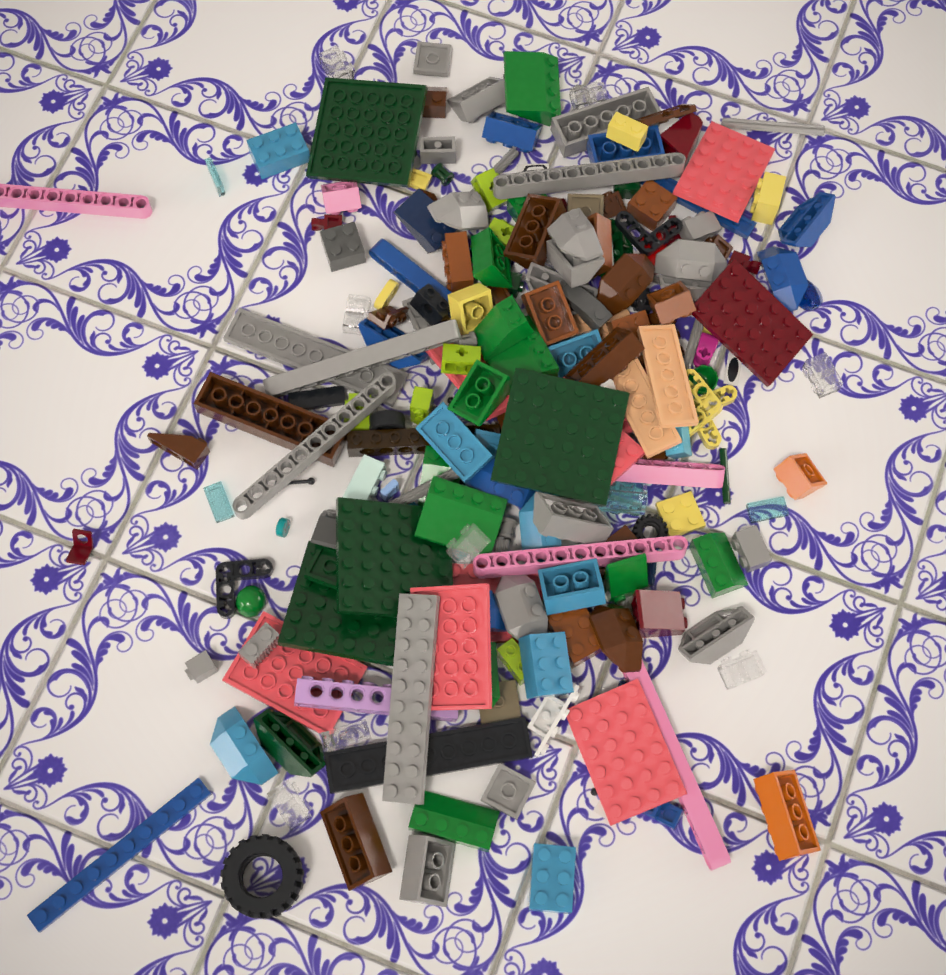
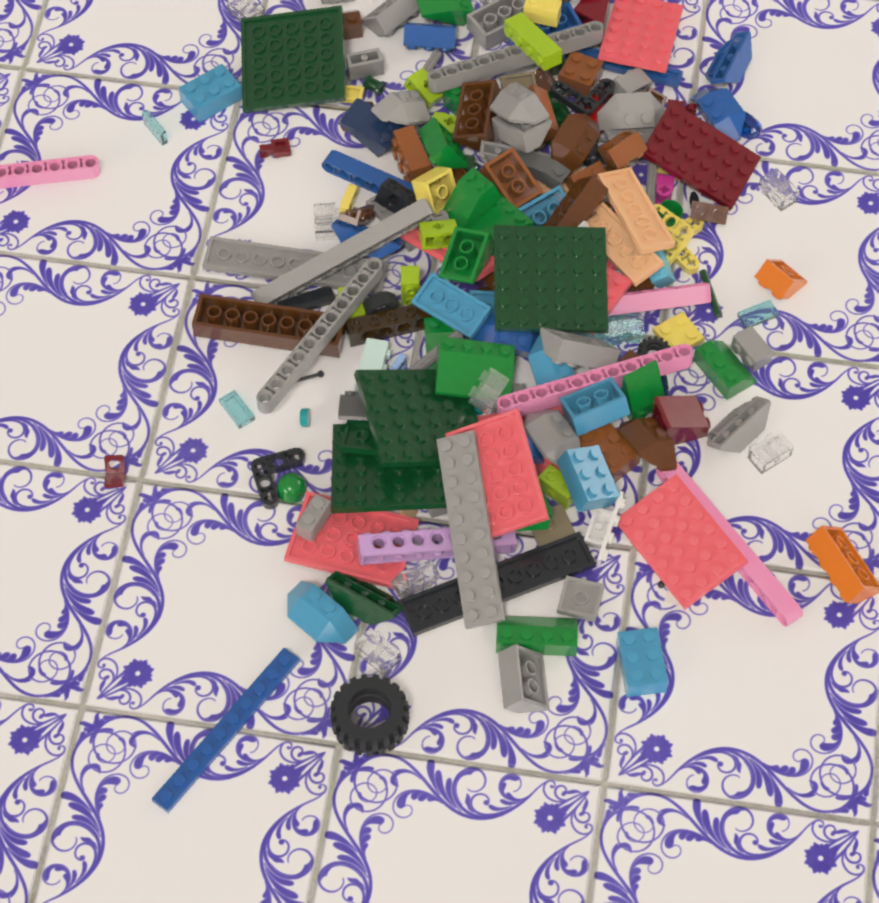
camera: 10 degrees left, 10 degrees down
reddish brown slope [147,433,210,470] -> none
light grey brick [184,650,218,684] -> none
dark grey brick [320,221,366,272] -> none
reddish brown slope [320,793,393,891] -> none
bright pink slope [321,181,362,215] -> none
light grey bush [497,517,518,542] -> none
blue slope [643,802,684,830] -> none
light yellow brick [749,172,786,225] -> none
none -> lime brick [504,12,562,71]
none -> reddish brown bracket [690,200,729,225]

